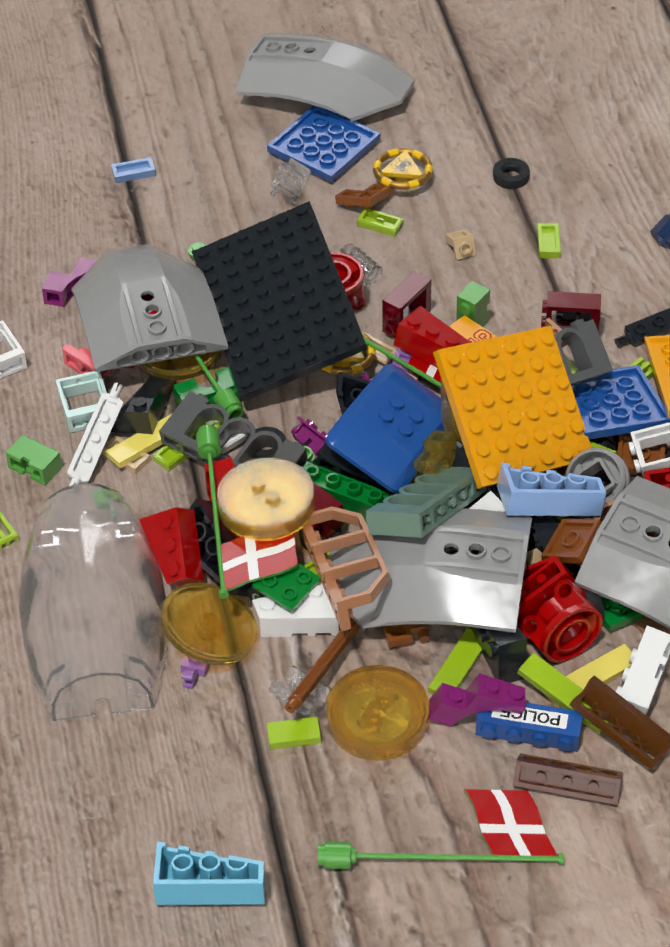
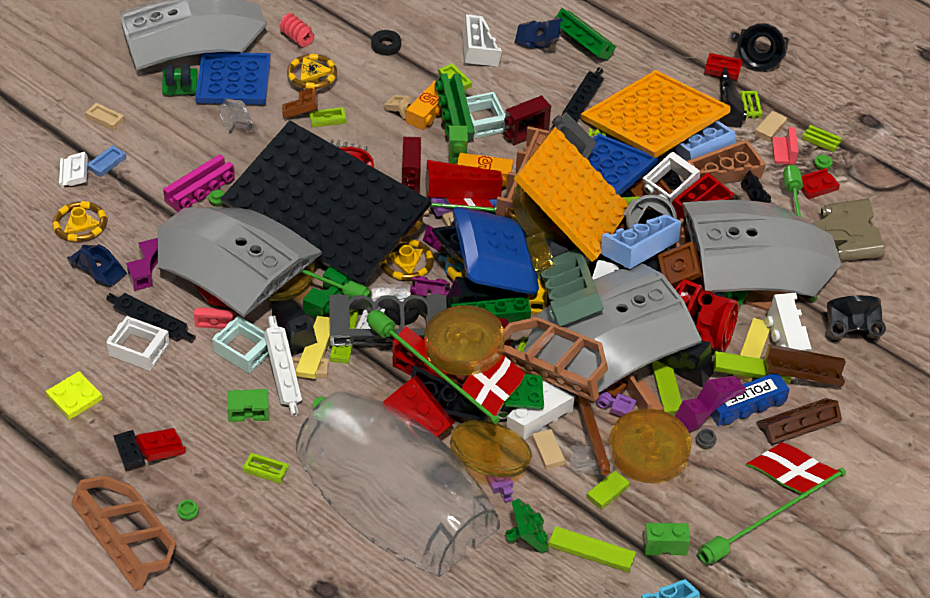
camera: 40 degrees left, 0 degrees up
none -> yellow piece [52,201,107,242]
none -> white plate [59,152,88,188]
none -> dark blue piece [67,244,127,287]
none -> tan tile [85,103,125,131]
none -> black plate [106,293,196,343]
none -> green plate [162,64,198,95]
none -> dark pink brick [163,154,235,212]
none -> coral piece [280,13,315,47]
none -> clear bracket [372,283,410,302]
none -> yellow piece [380,239,434,280]
none -> light orange brick [406,81,442,131]
none -> green brick [435,74,475,142]
none -> white wedge [462,14,502,67]
none -> light aqua window [466,92,505,139]
none -> green plate [505,498,549,553]
none -> tan tile [532,429,565,470]
none -> lime tile [548,526,636,573]
none -> medium lavender plate [596,392,637,420]
none -> nougat panel [627,376,664,419]
none -> bright green brick [643,523,690,556]
none -> dark grey plate [696,429,717,448]

